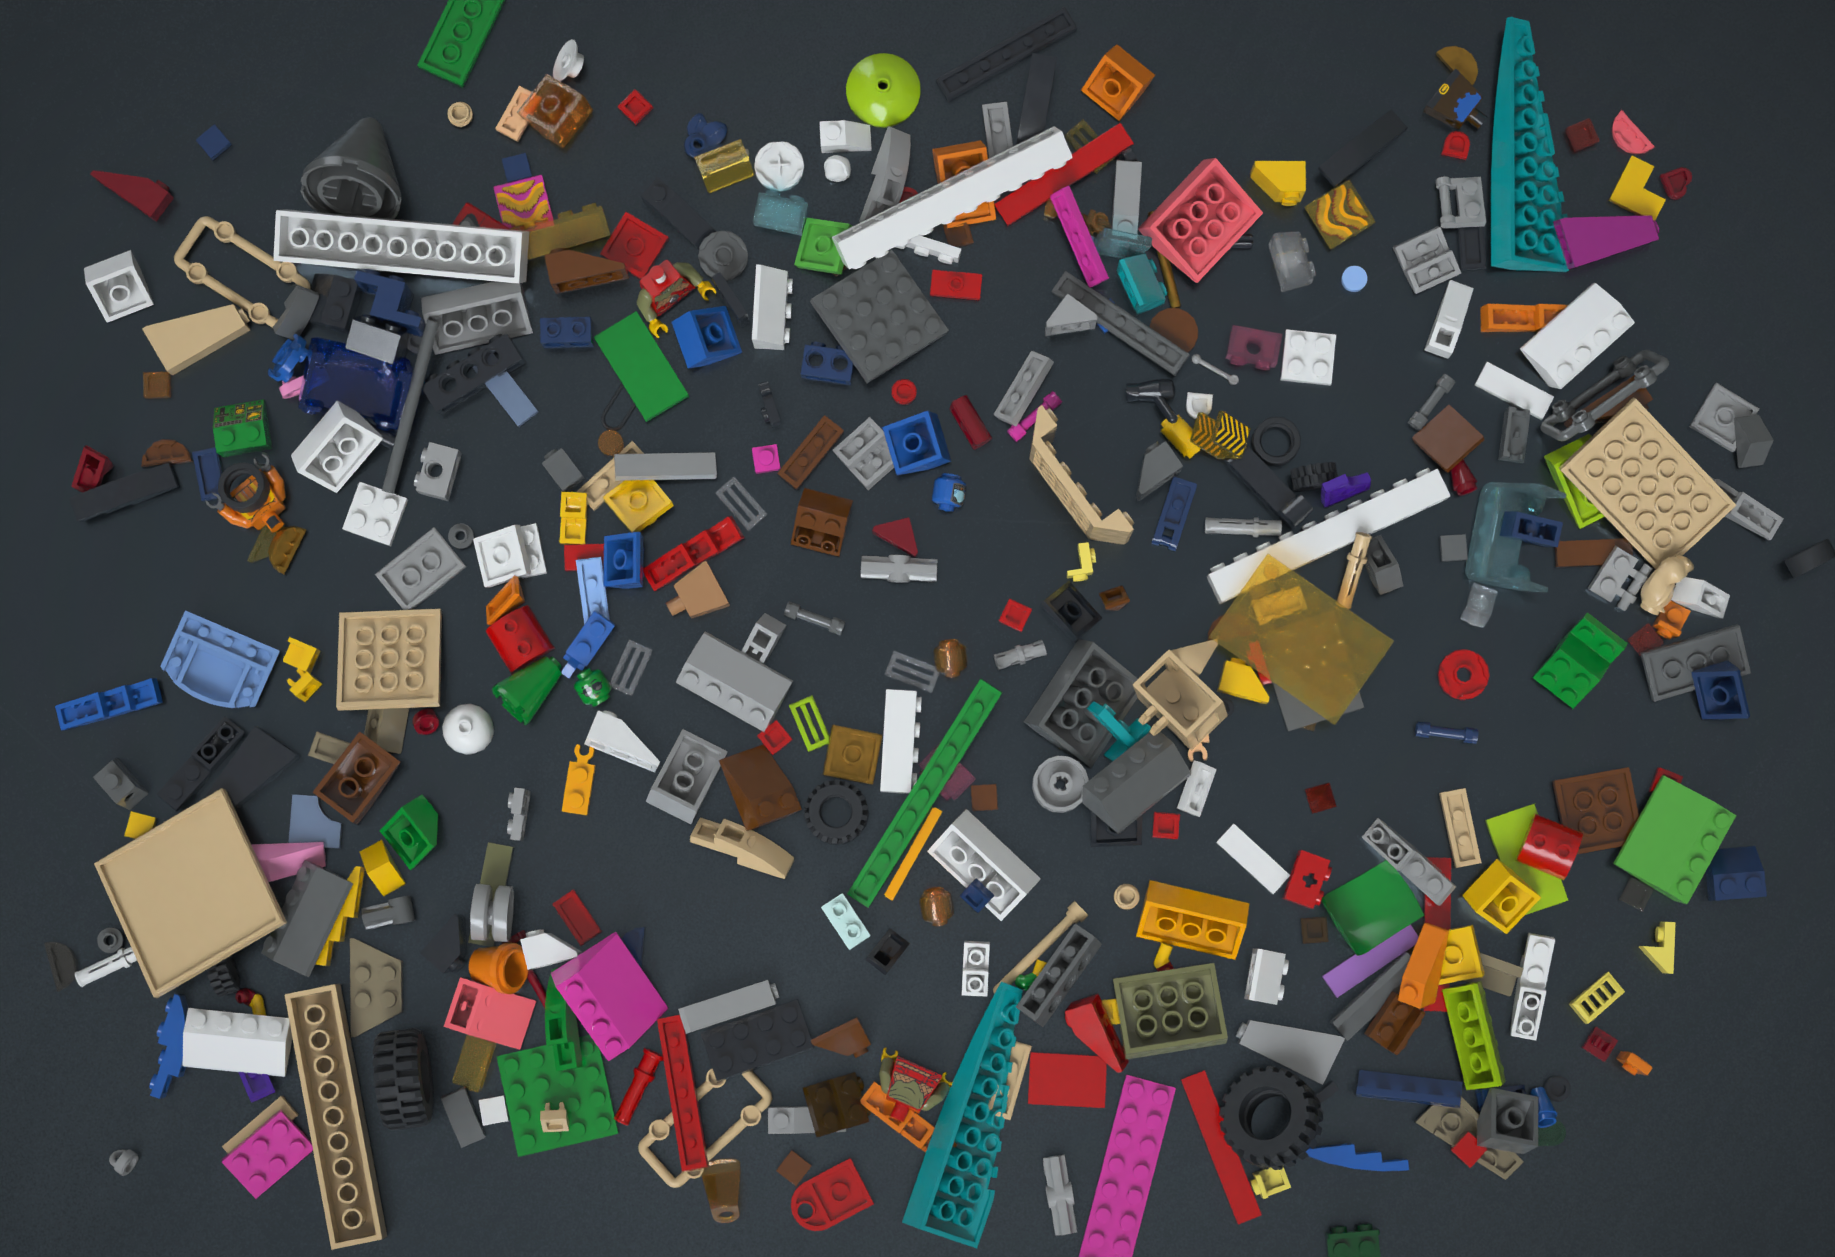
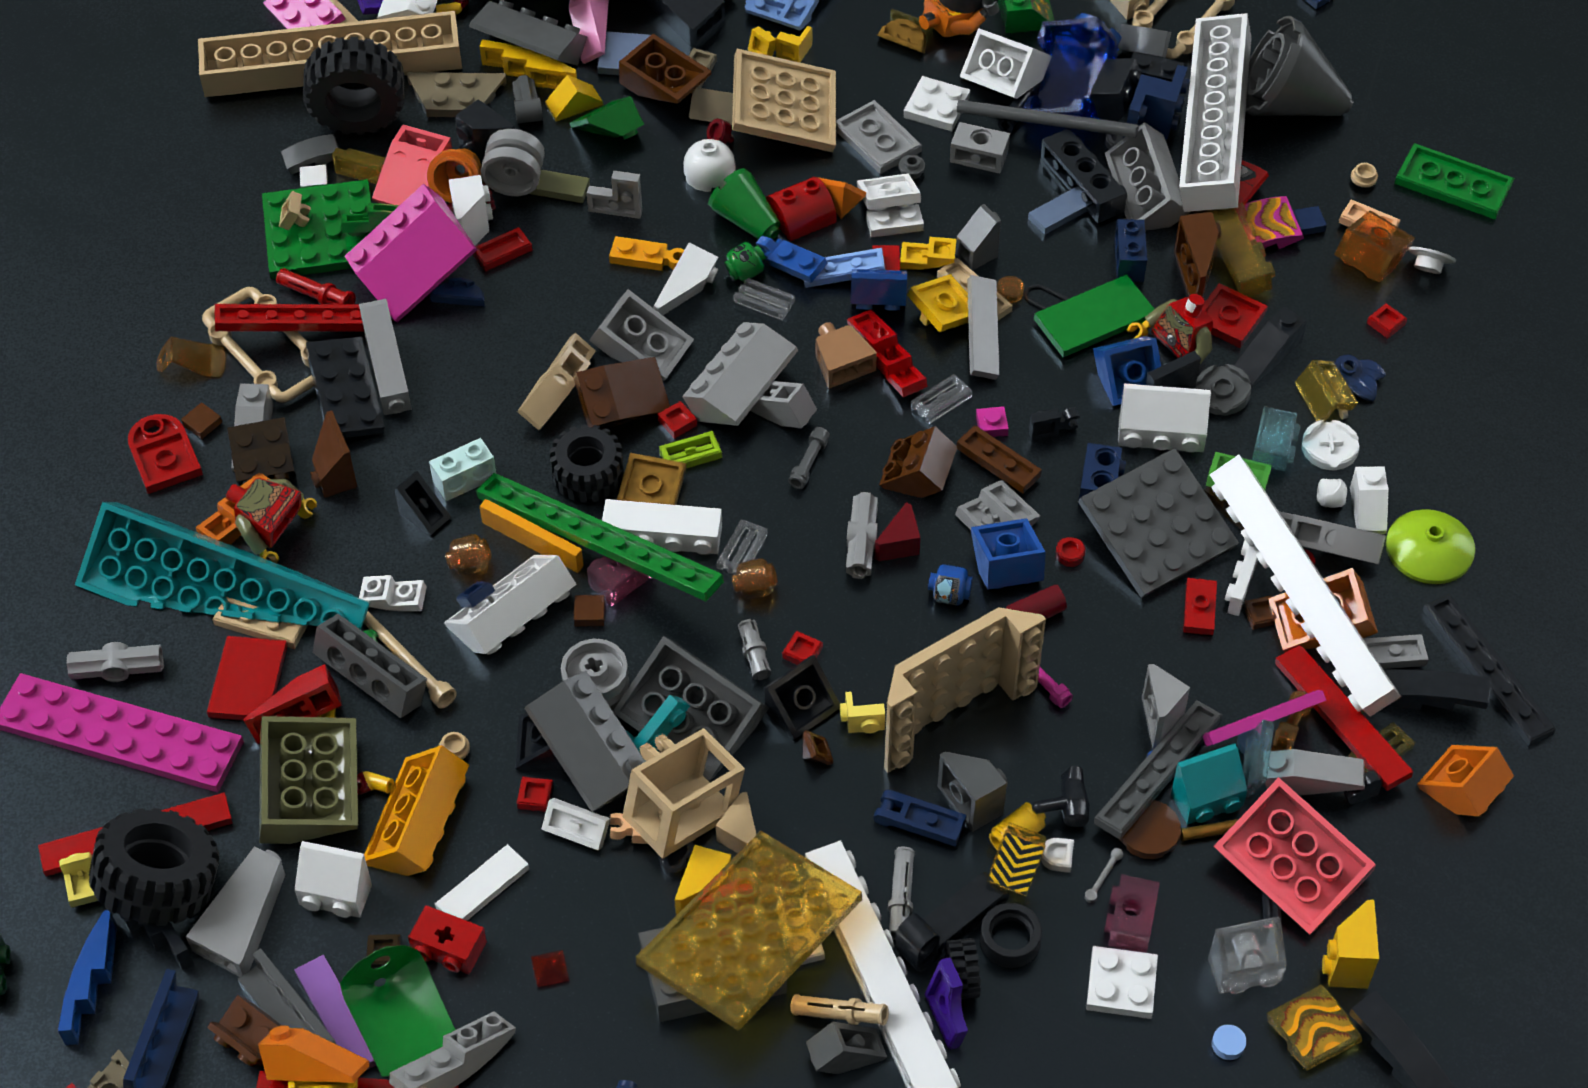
camera: 90 degrees right, 30 degrees down
light grey plate [994,351,1054,426] -> none

